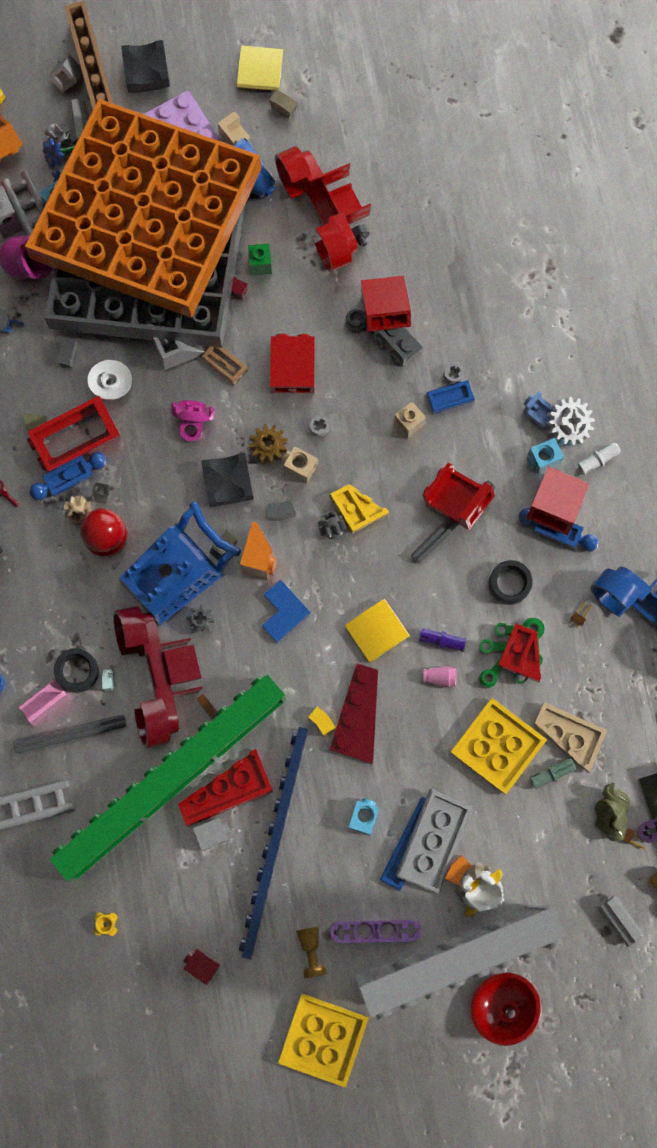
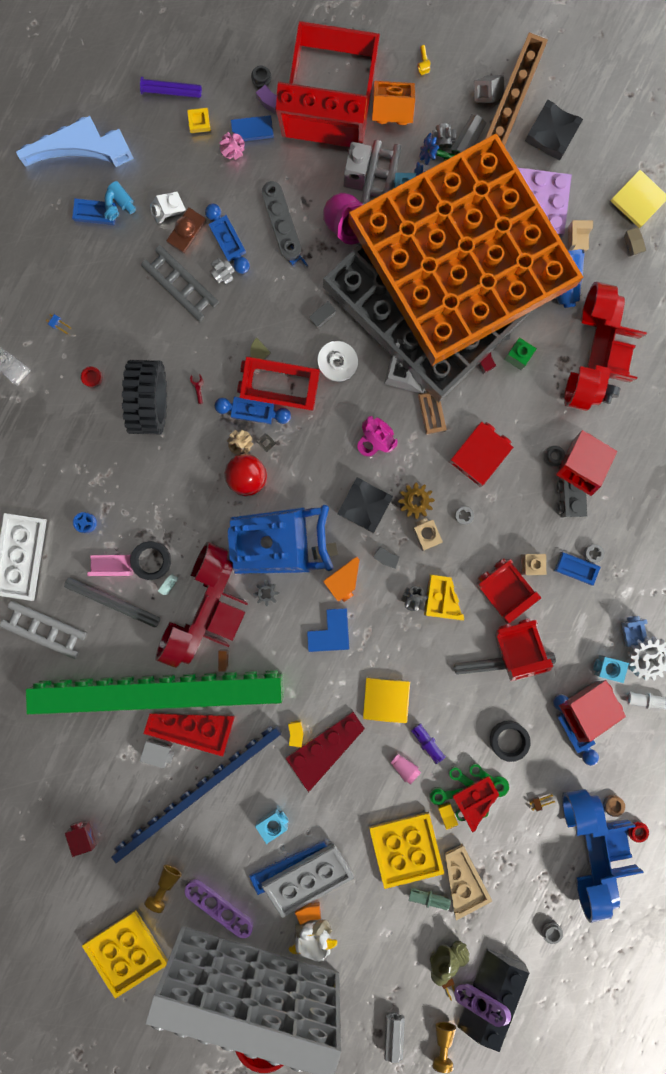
camera: 30 degrees right, 10 degrees up
yellow plate [94,912,118,936] -> none
none -> yellow piece [437,801,458,830]
none -> red panel [476,558,541,624]
none -> medium nougat tile [603,795,625,817]

